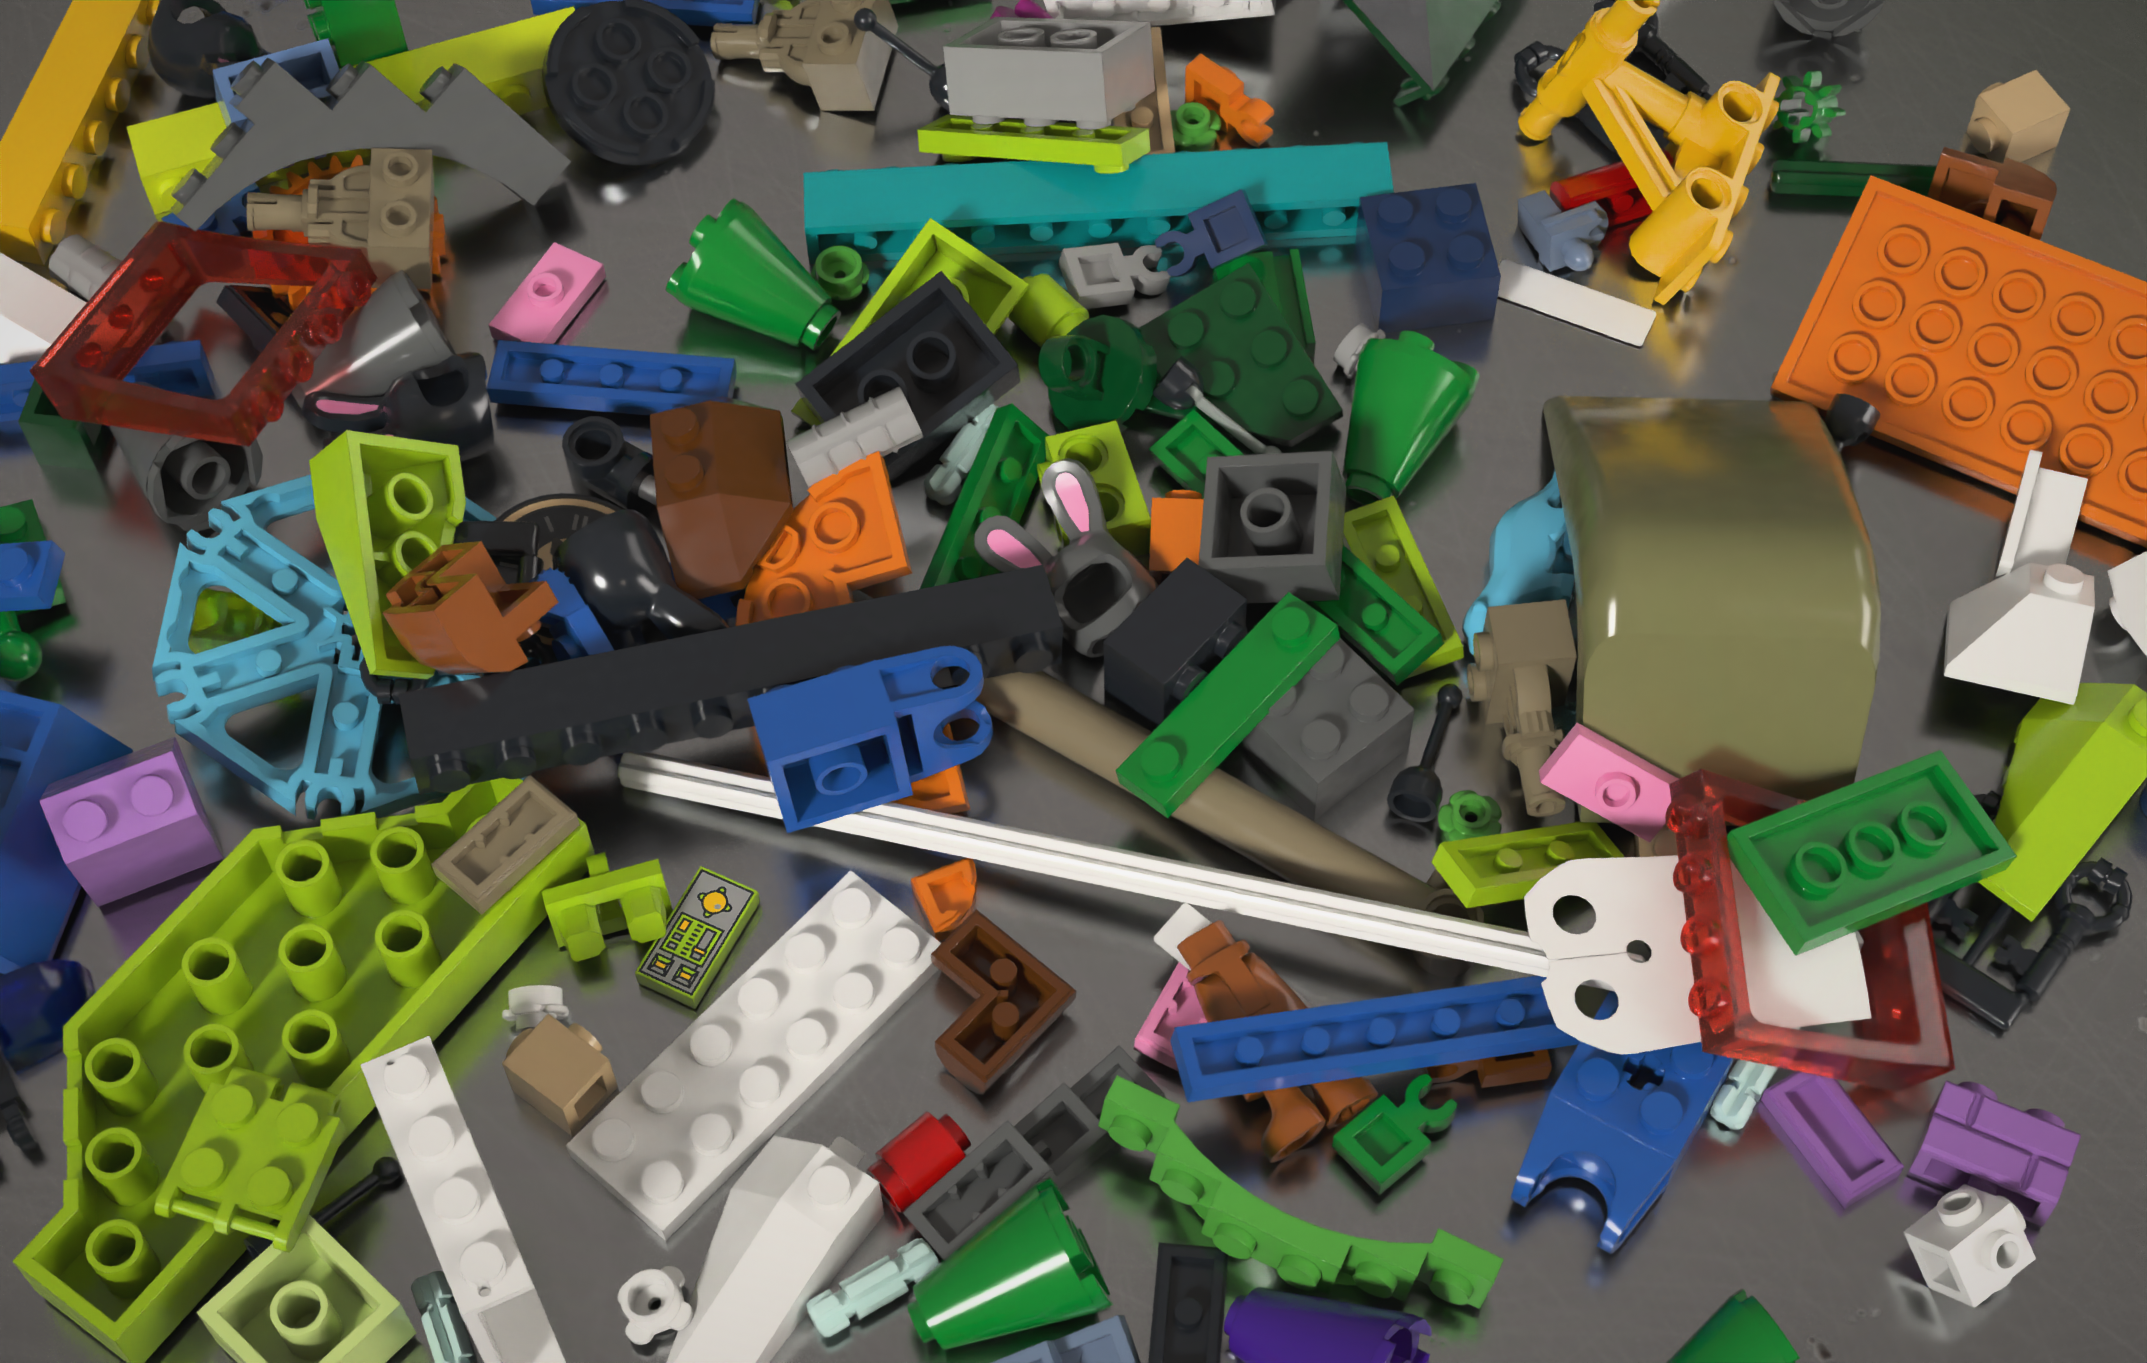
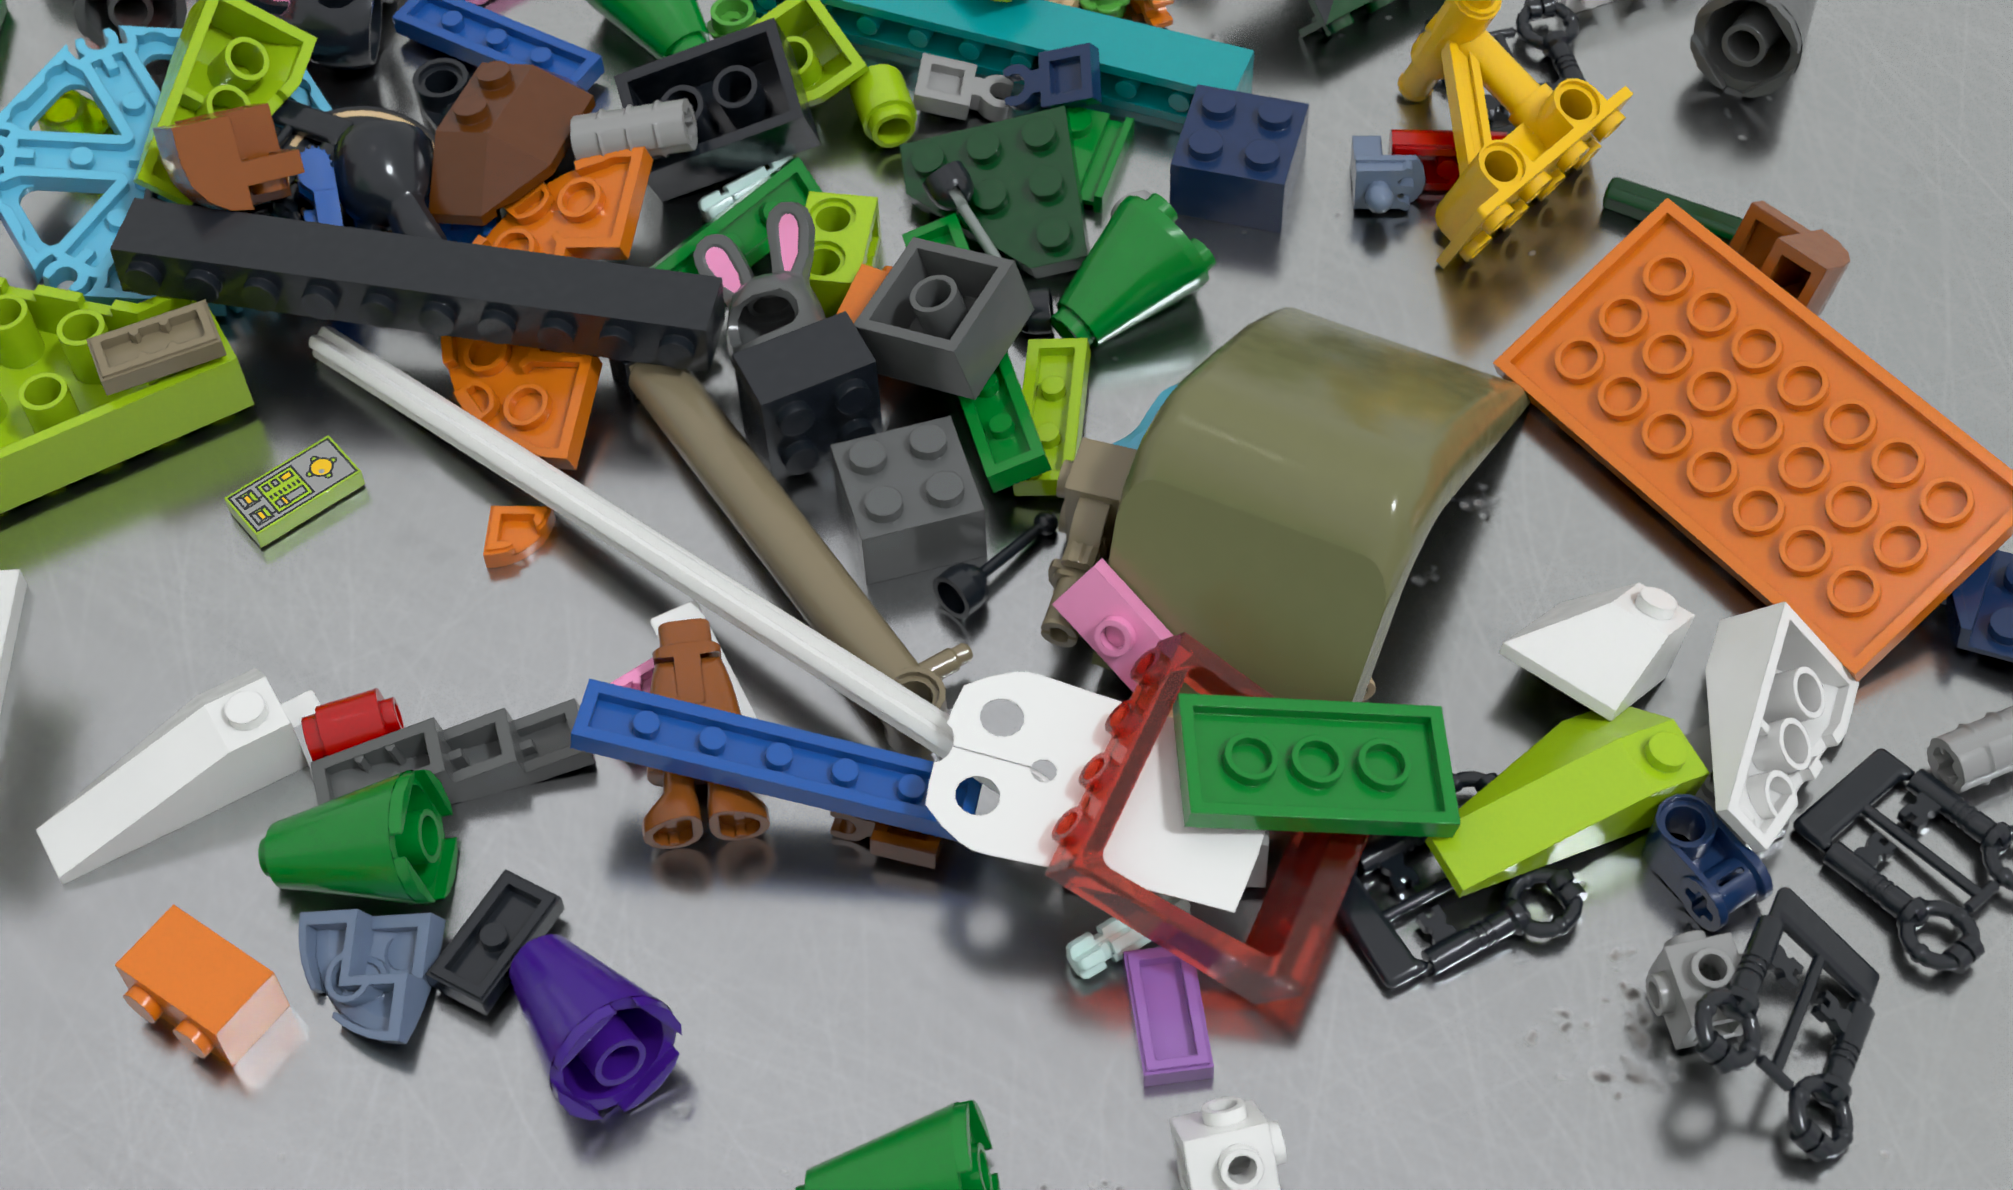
camera: 25 degrees right, 5 degrees down
white plate [502,985,569,1033] -> none
tan brick [502,1014,618,1137] -> none
lime hips [541,852,673,962] -> none
white plate [566,870,941,1241] -> none
white plate [618,1266,694,1345] -> none
blue brick [747,646,993,834] -> none
light aqua axle [807,1238,939,1337] -> none
reddish brown brick [931,909,1076,1094] -> none
dark green tile [1039,315,1157,433] -> none
bright green piece [1098,1075,1504,1309] -> none
green plate [1115,592,1340,818] -> none
green plate [1332,1074,1457,1195] -> none
lime plate [1431,822,1624,908] -> none
bright green plate [1438,790,1502,842] -> none
white sticker [1498,259,1657,346] -> none
blue brick [1511,991,1737,1254] -> none
green gear [1773,70,1846,143] -> none
black hinge [1825,393,1880,454] -> none
medium lavender brick [1909,1080,2081,1227] -> none
tan brick [1966,70,2070,164] -> none
white panel [1994,449,2088,580] -> none

